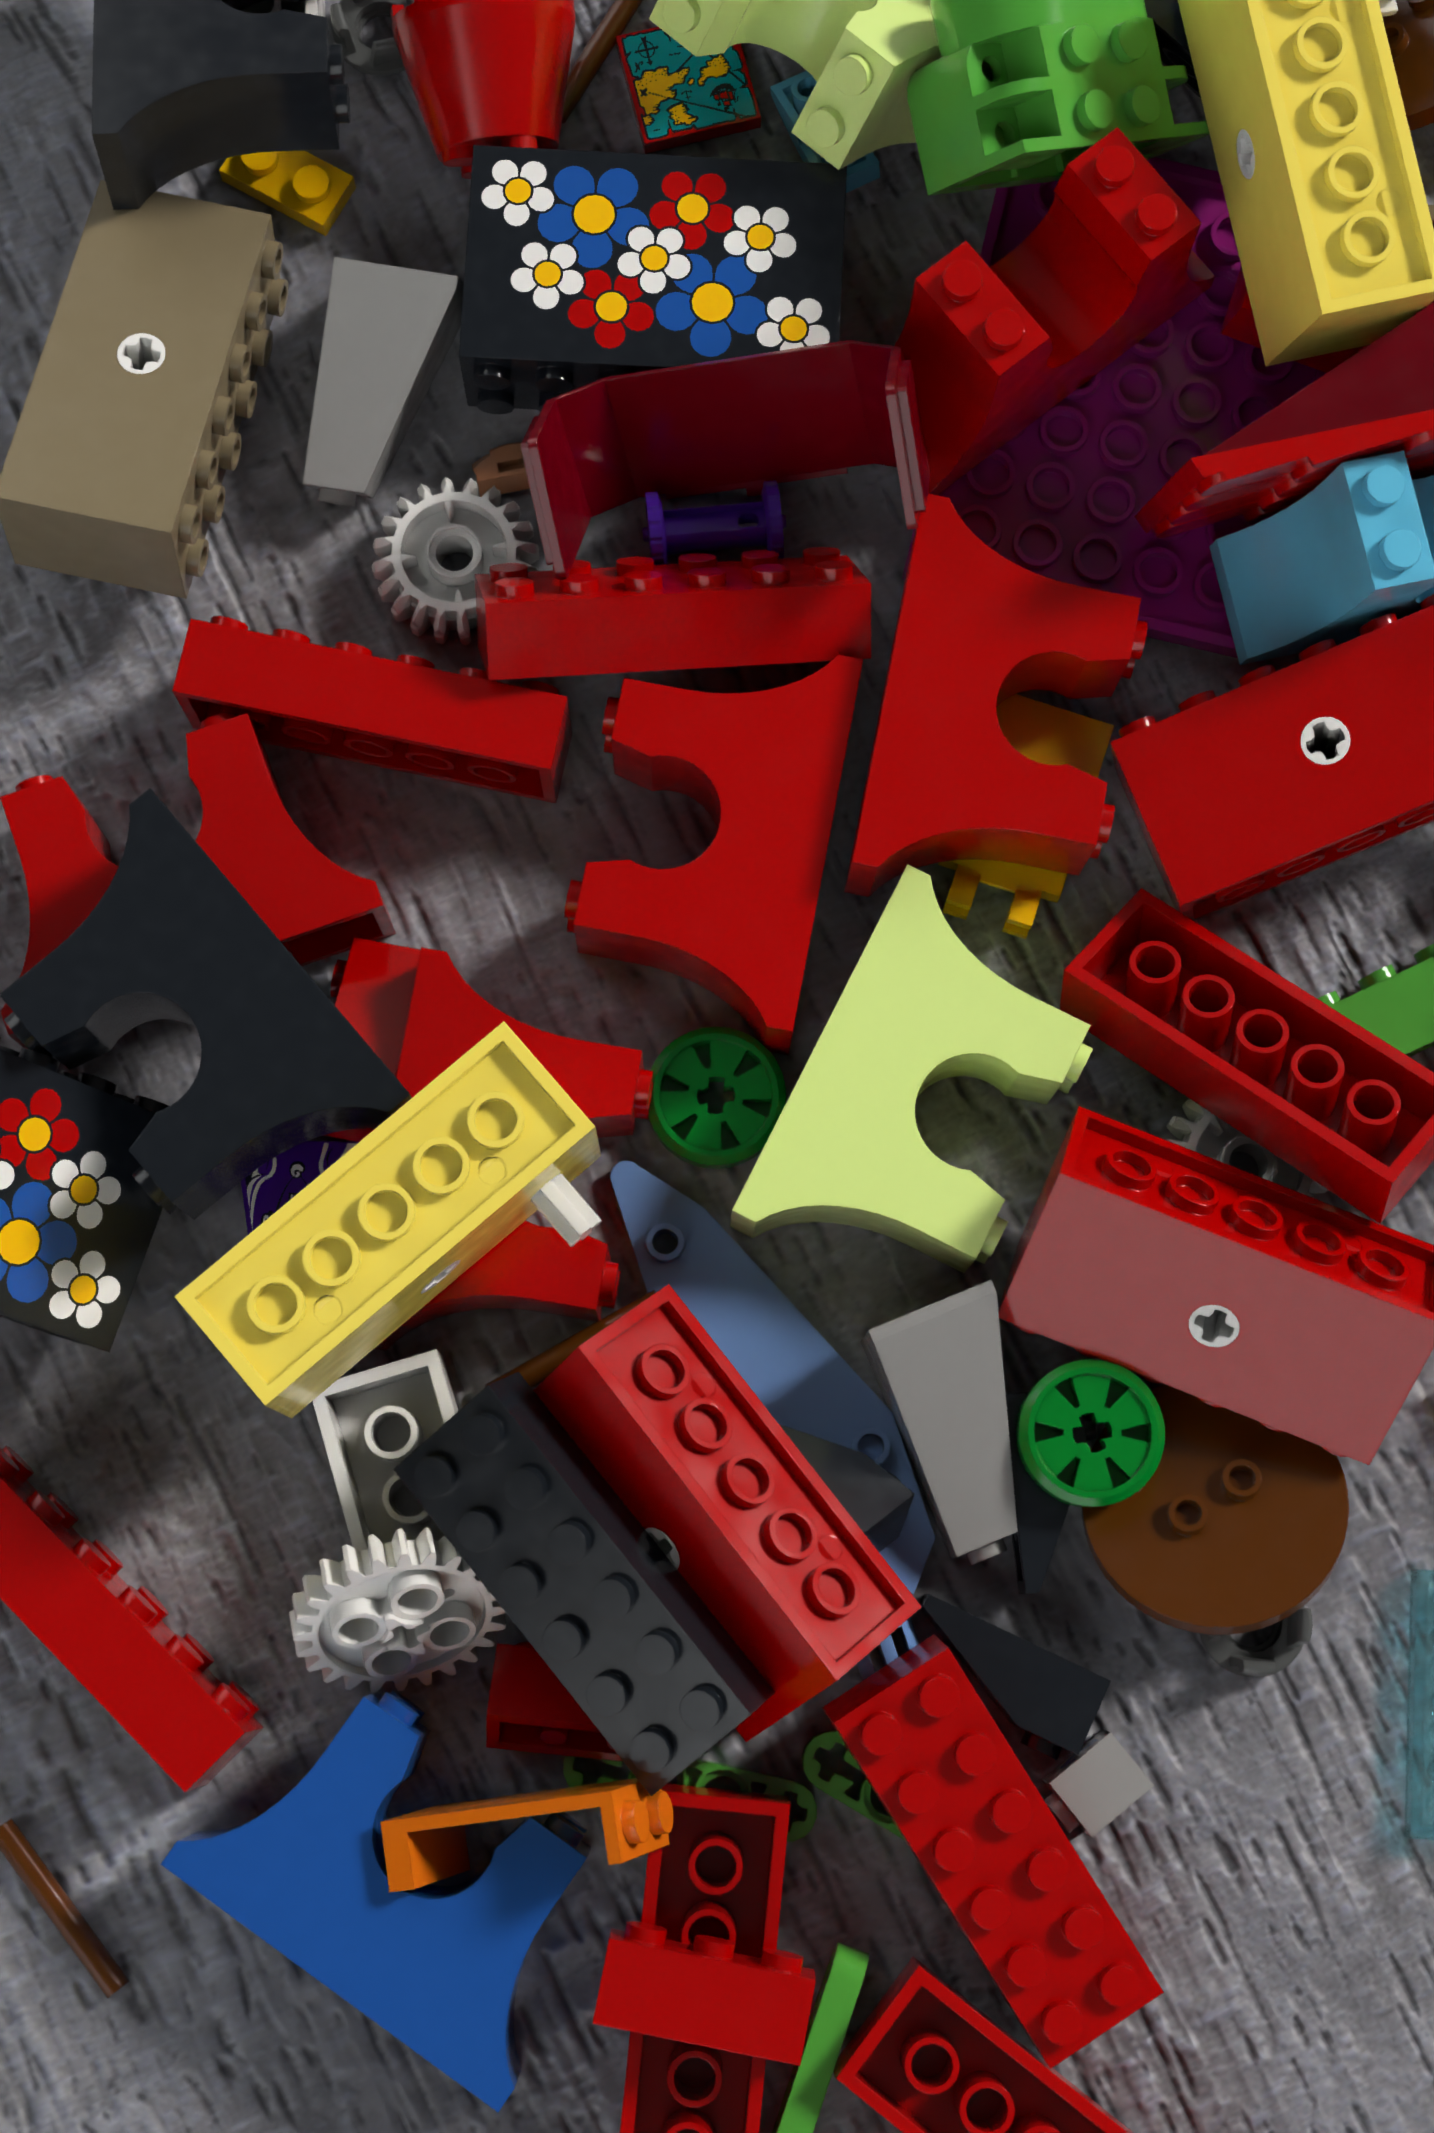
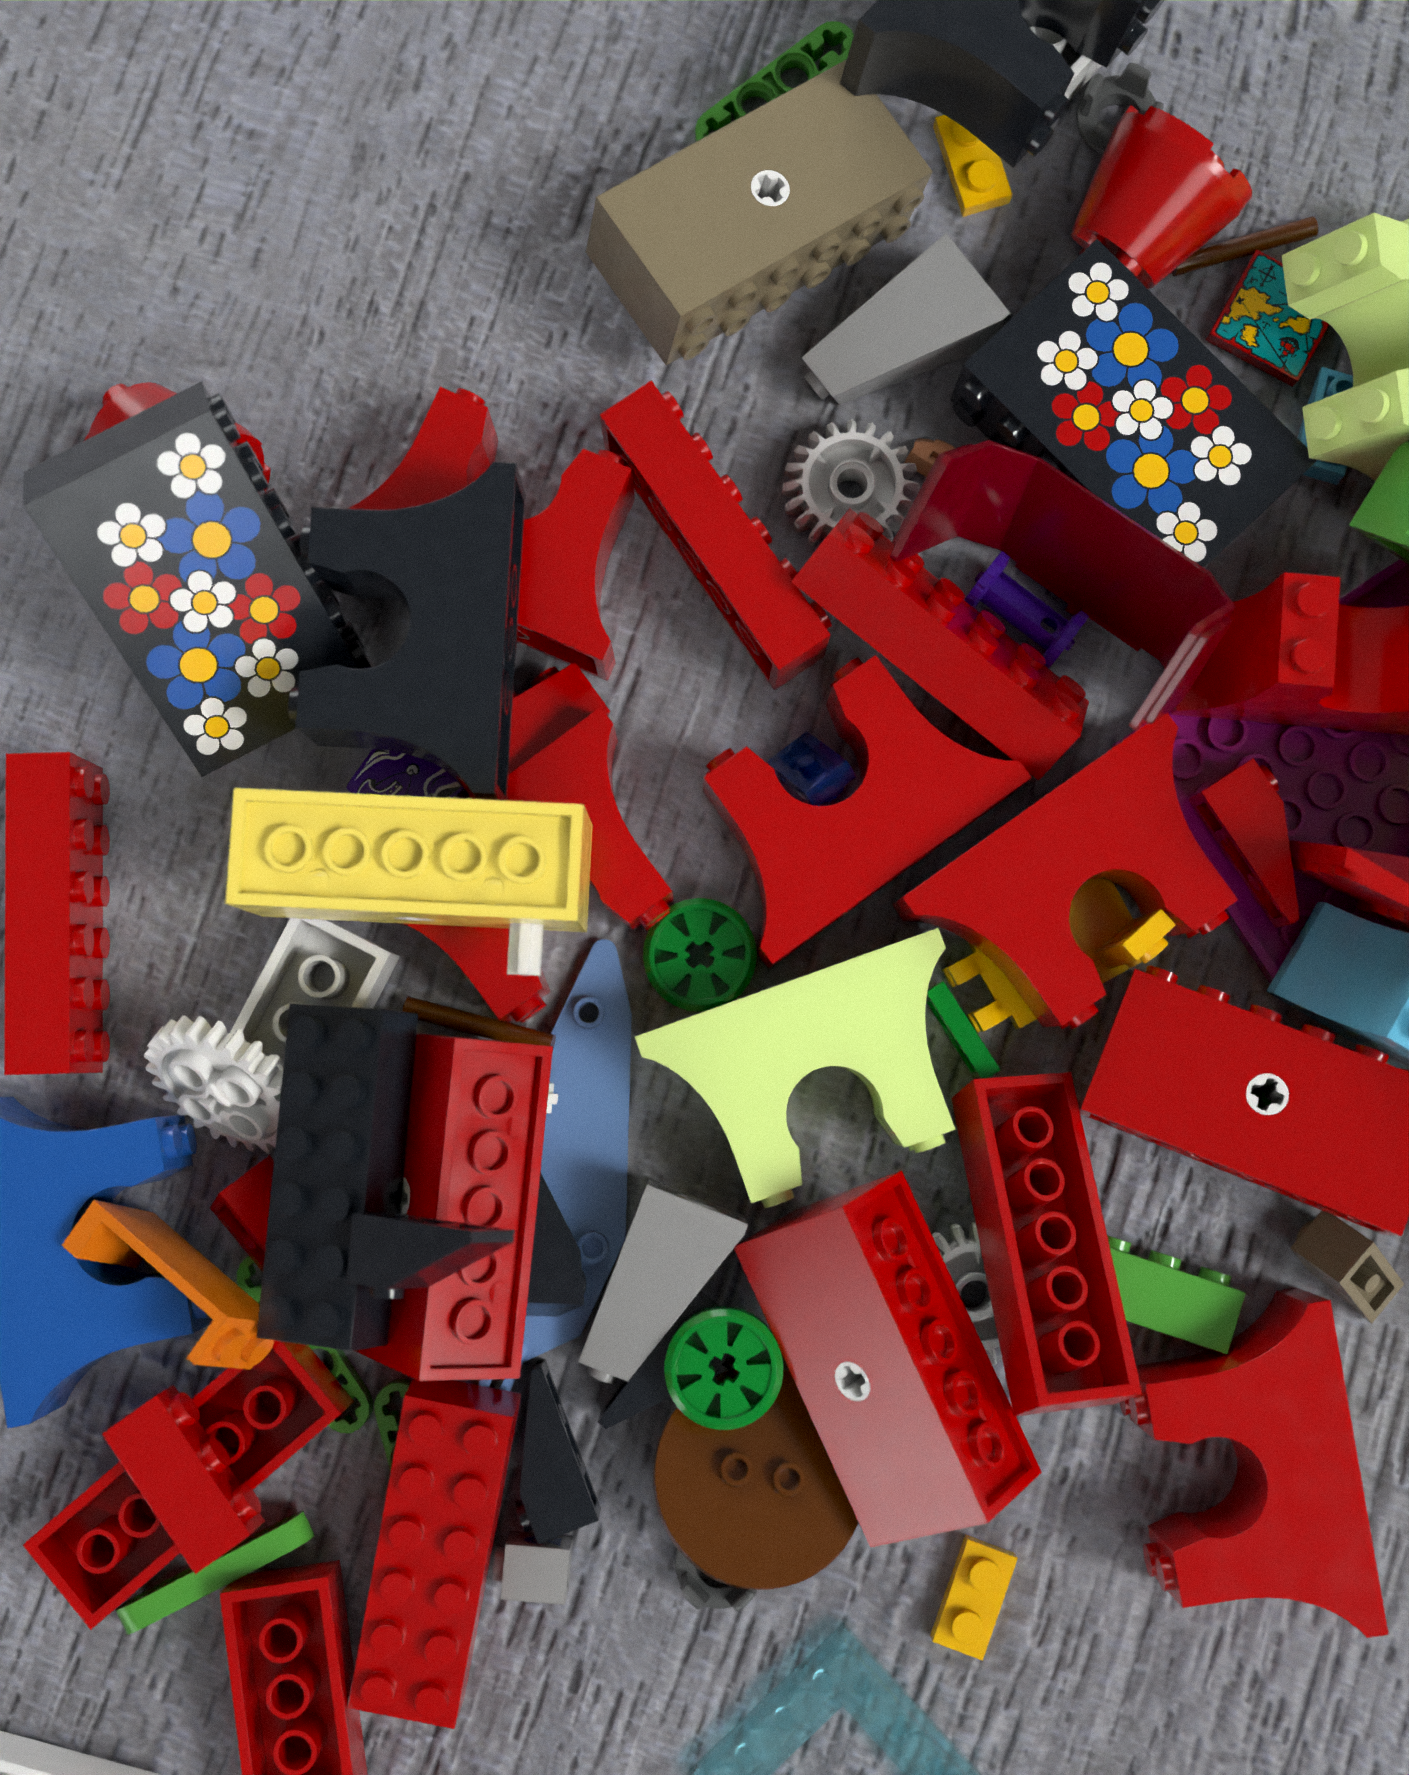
camera: 45 degrees right, 5 degrees up
none -> black slope [346,1213,515,1299]
none -> bright green beam [695,21,854,142]
none -> clear blue plate [767,731,857,806]
none -> green tile [926,981,1000,1079]
none -> yellow plate [1095,909,1176,969]
none -> red slope [1188,758,1300,928]

